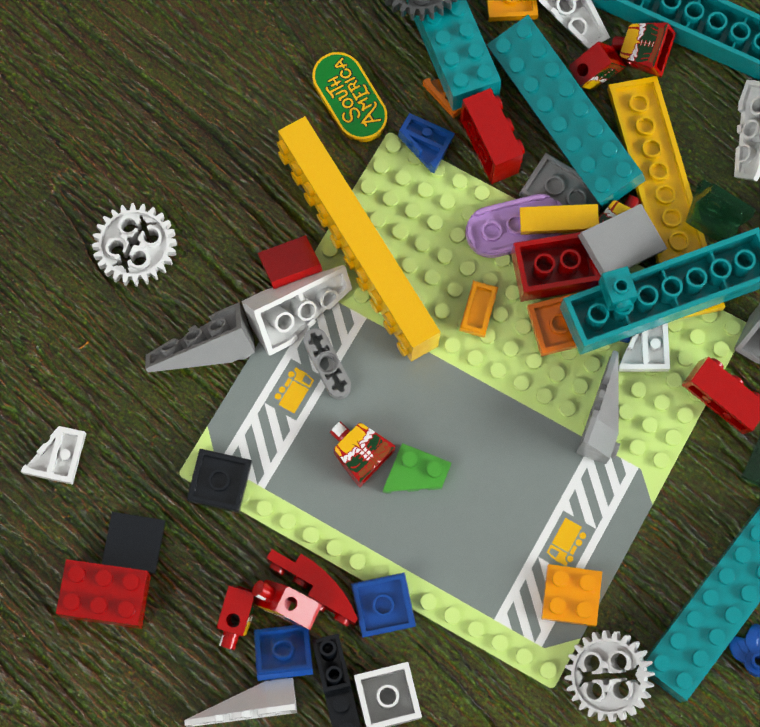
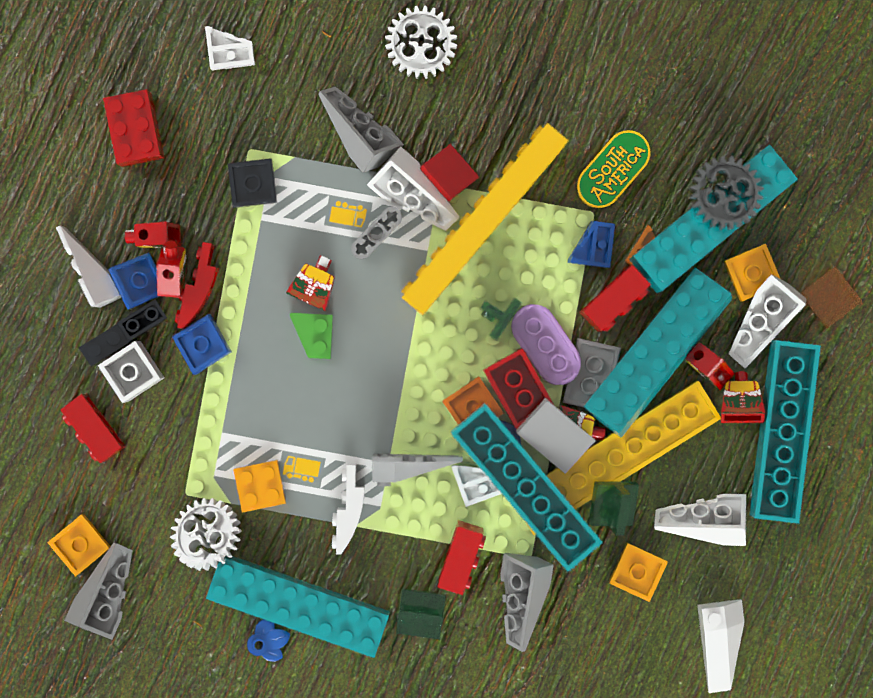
camera: 70 degrees right, 15 degrees up
black tile [102,512,166,574] -> none
light orange tile [459,280,498,338] -> none
yellow tile [520,204,599,235] -> none
teal brick [598,266,638,312] -> none
none -> white slope [332,464,365,555]
none -> clear green bracket [480,298,522,341]

